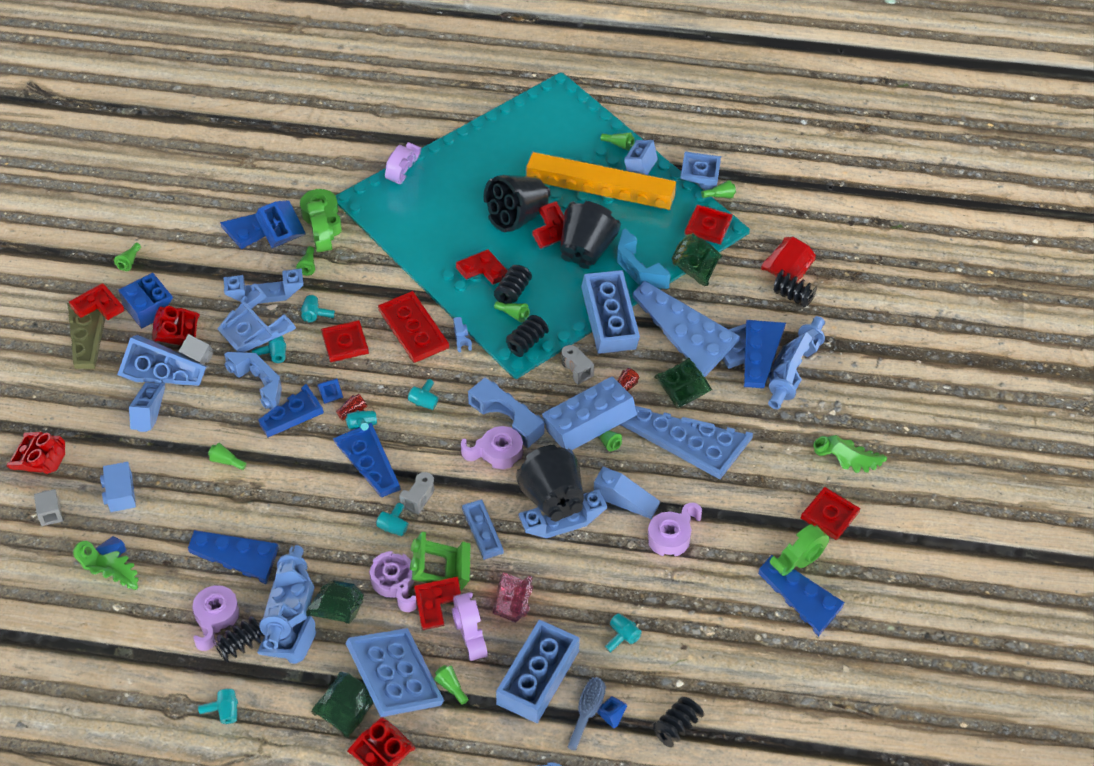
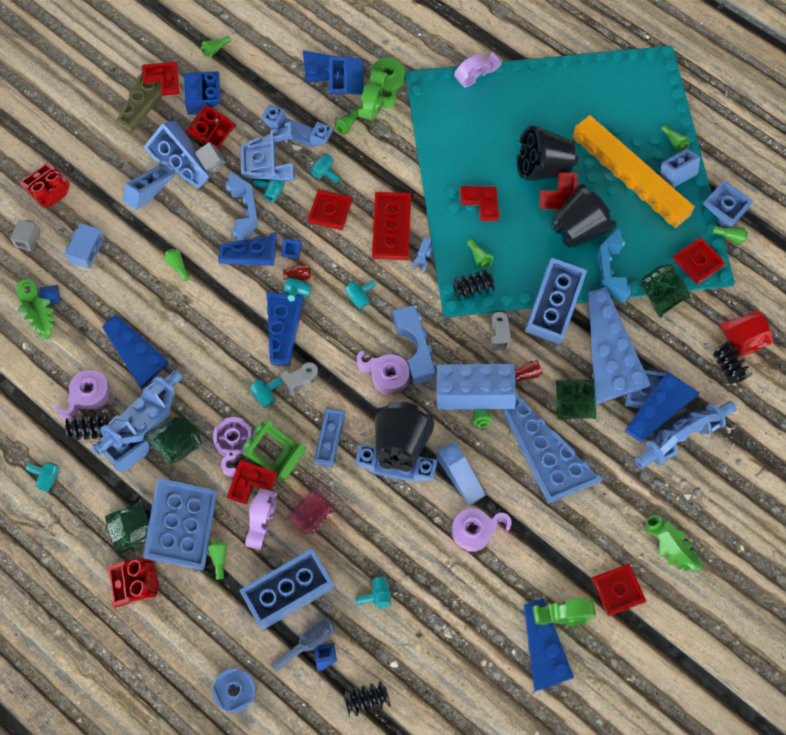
camera: 30 degrees right, 15 degrees up
black piece [494,265,532,304] -> none

